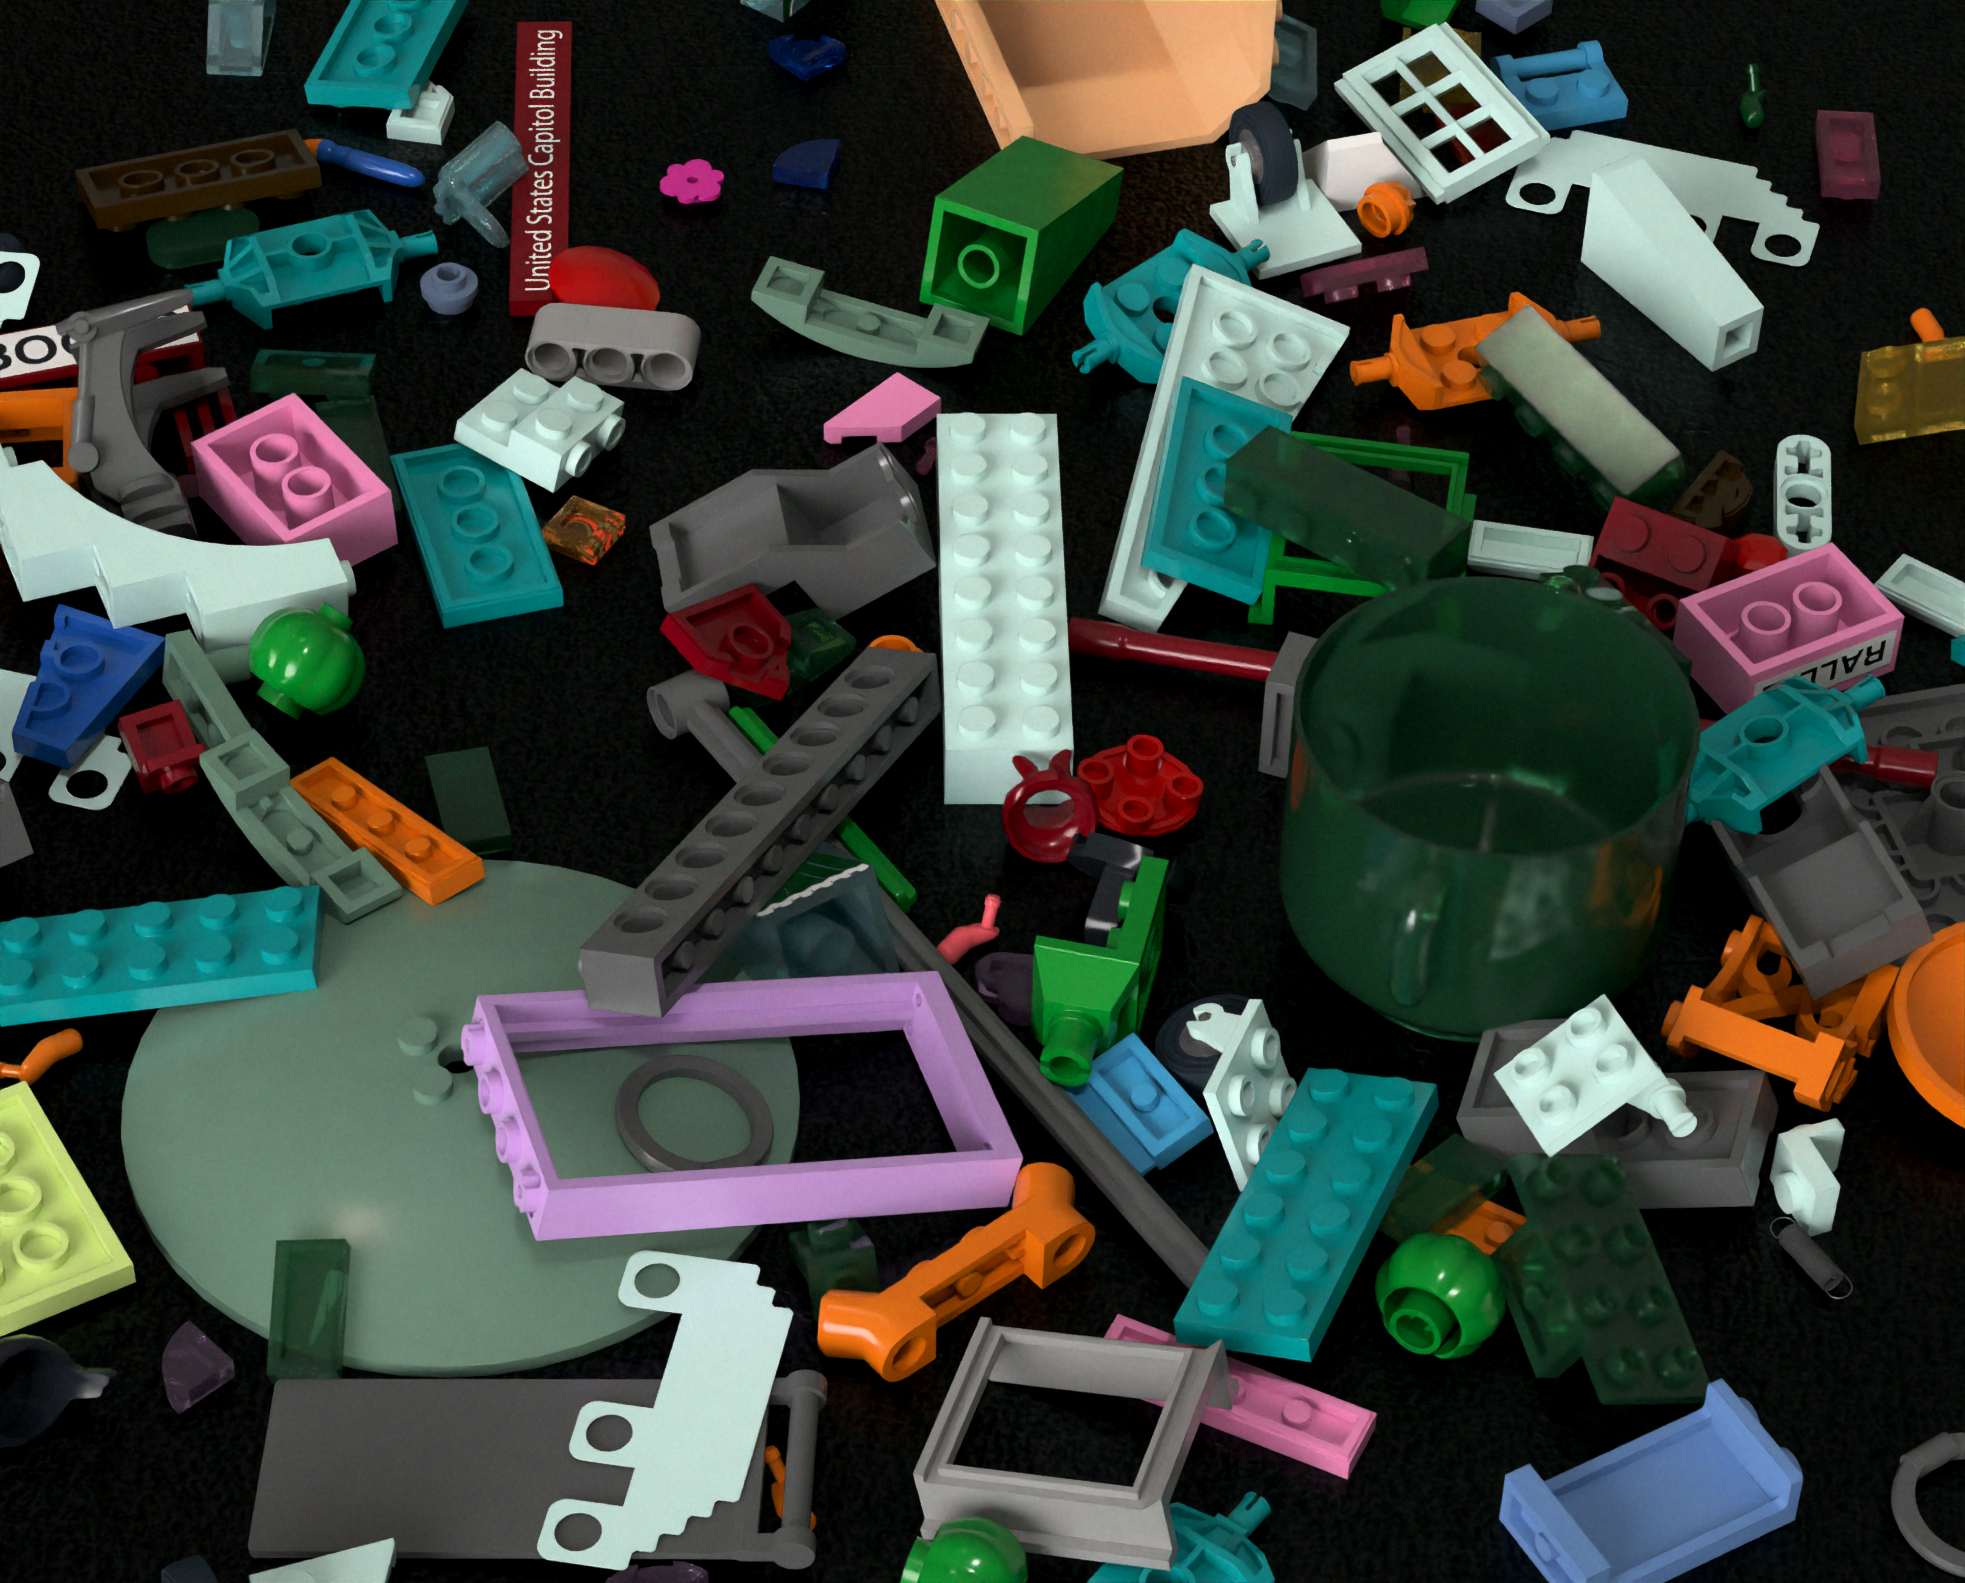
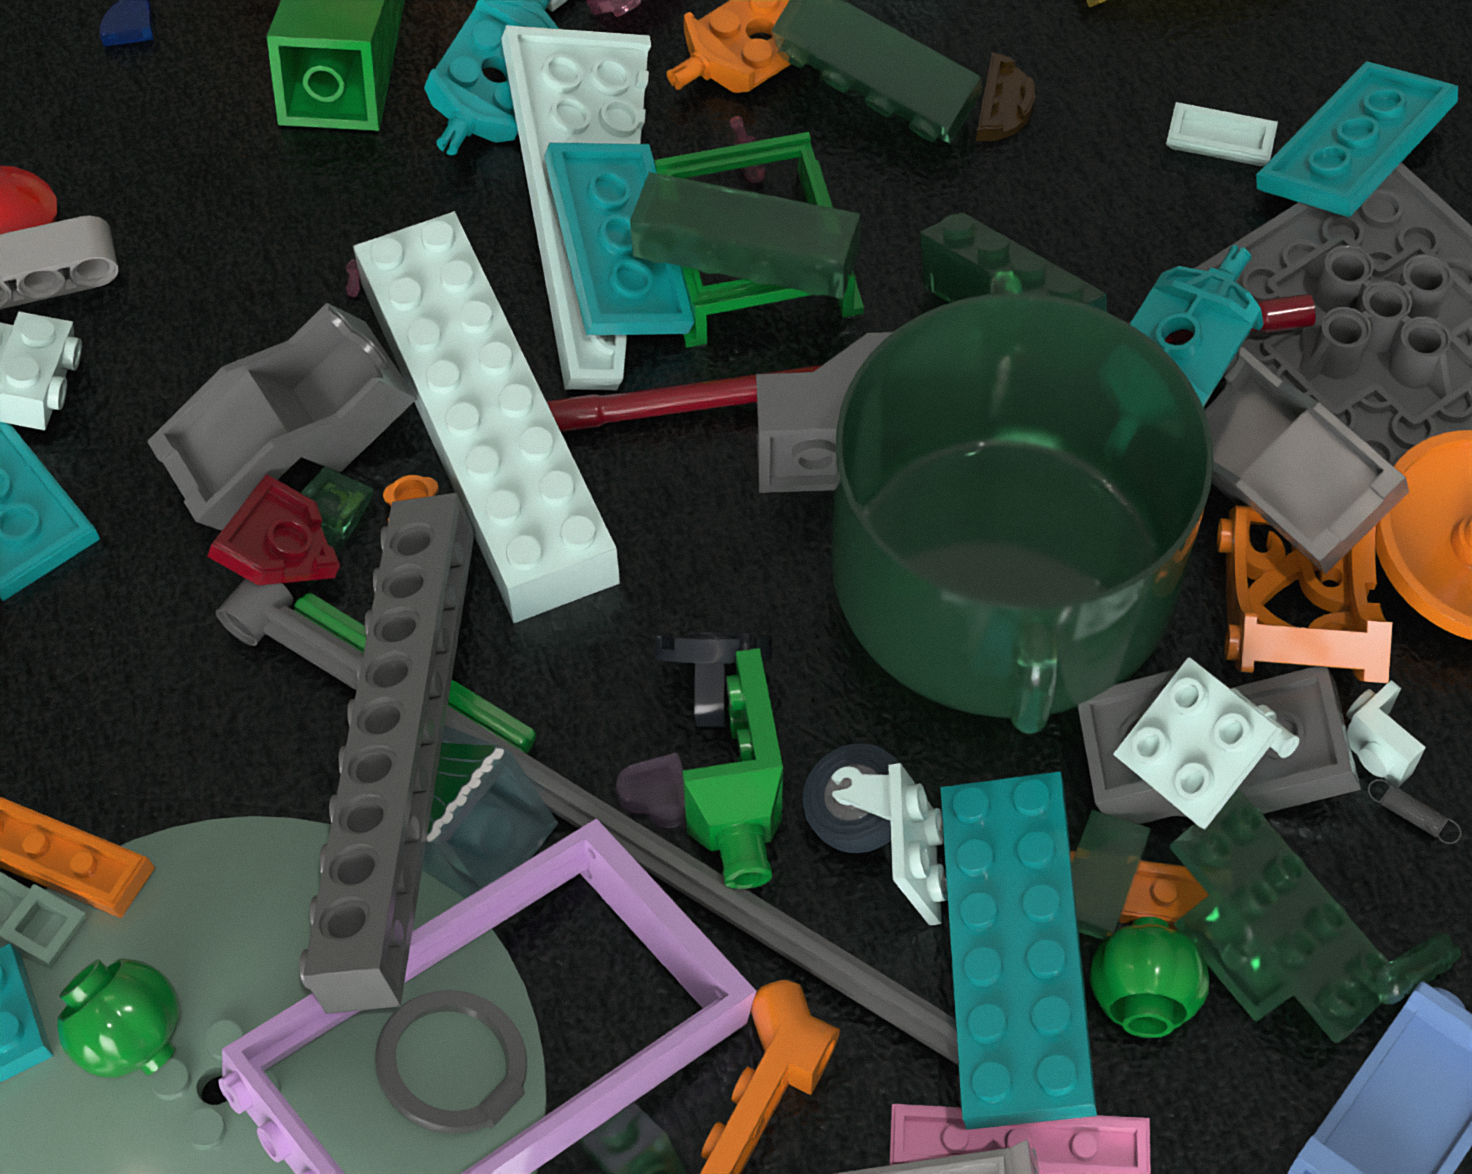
camera: 20 degrees left, 15 degrees up
clear green tile [425,746,512,856] -> none
clear orange tile [542,495,626,566] -> none
dark pink plant [660,159,724,204] -> none
sand green slope [751,256,990,368] -> none
bright pink tile [824,372,941,444] -> none
coral piece [936,894,1001,966] -> none
dark red piece [1001,749,1100,864] -> none
dark azure plate [1060,1032,1214,1176] -> none
red dish [1076,734,1203,837] -> none
light aqua tile [1467,520,1594,586] -> none
dark red slope [1571,496,1742,648] -> none
bright pink brick [1671,542,1905,715] -> none
red tile [1730,532,1788,579] -> none
light aqua beam [1773,435,1832,559] -> none
none -> green plant [57,958,179,1078]
none -> clear green axle [1368,933,1461,1004]

